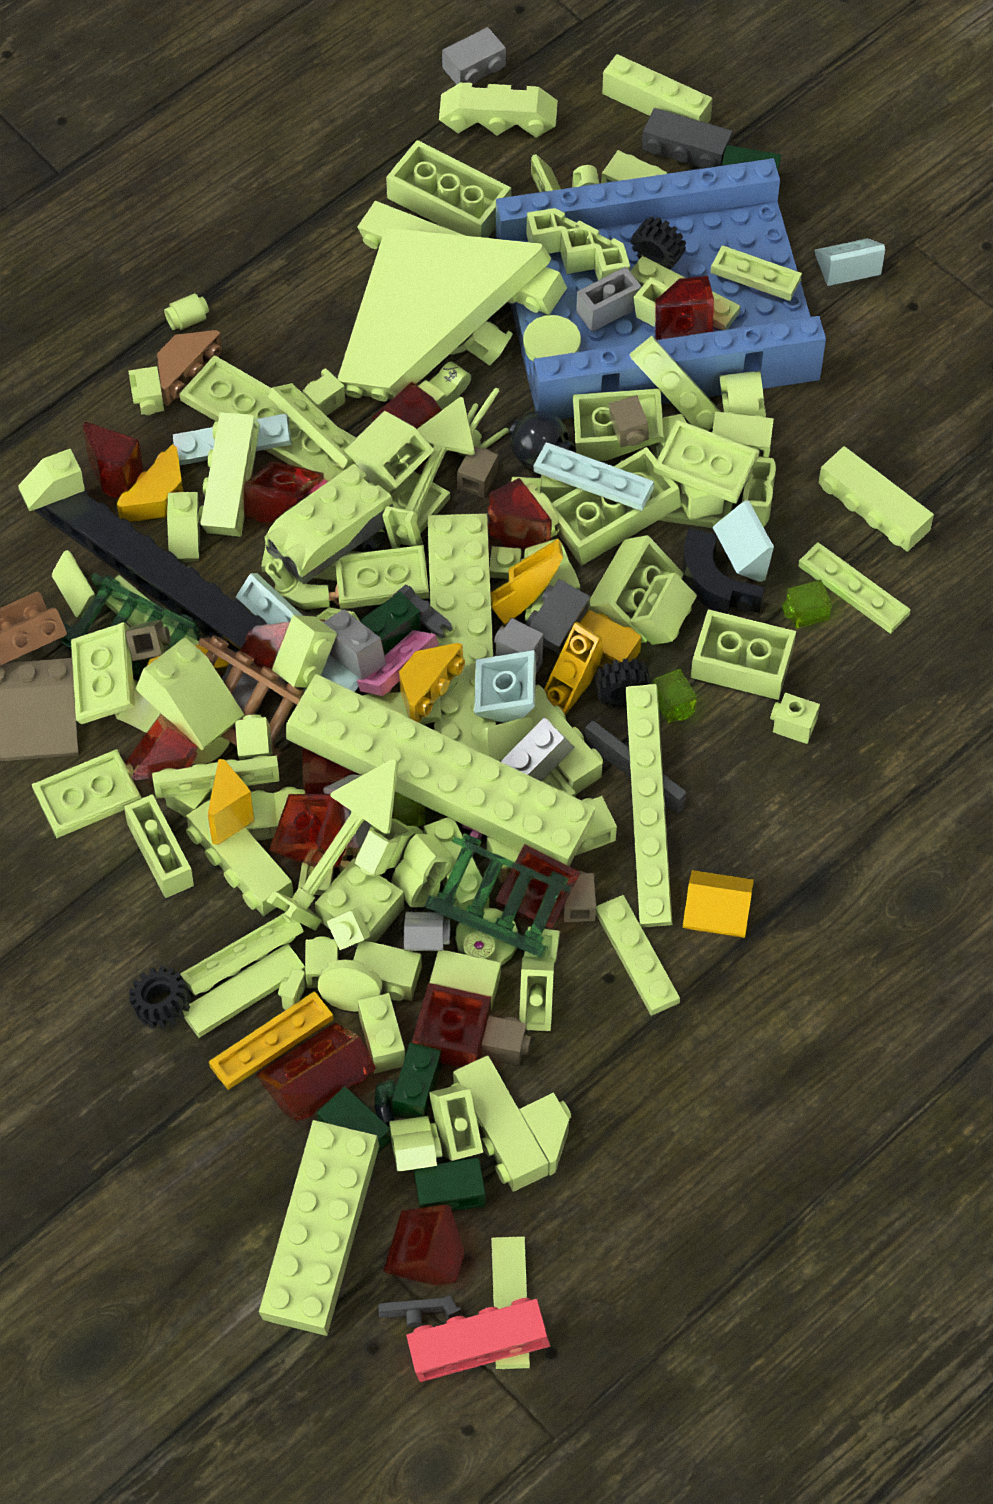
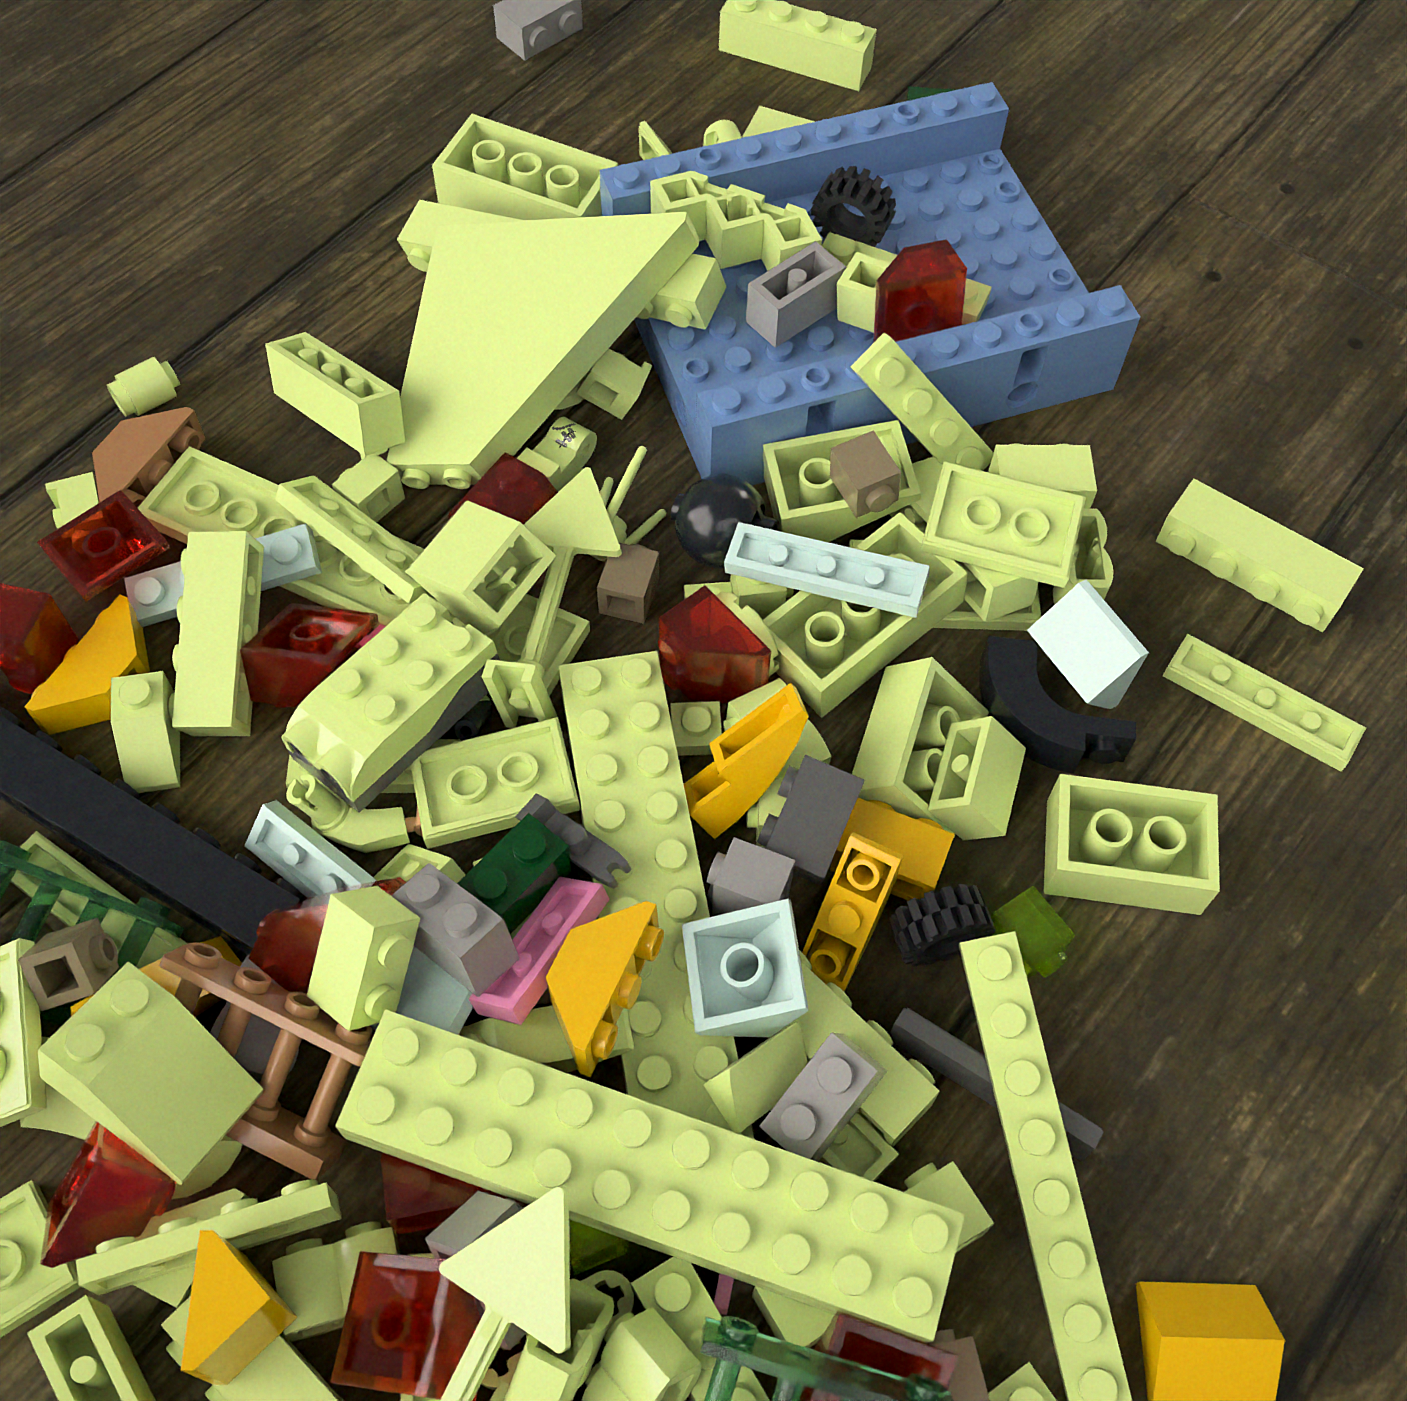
camera: 10 degrees left, 0 degrees up
yellowish green brick [235,715,273,760] -> none
yellowish green brick [439,82,558,138] -> none
yellowish green tile [523,315,581,362] -> none
dark grey brick [642,108,732,169] -> none
yellowish green plate [711,245,802,301] -> none
yellowish green brick [720,371,766,417] -> none
yellowish green brick [770,693,820,744] -> none
clear neon green brick [783,580,832,629] -> none
light aqua slope [815,238,885,286] -> none
none -> clear red slope [37,490,170,604]
none -> yellowish green brick [266,332,405,456]

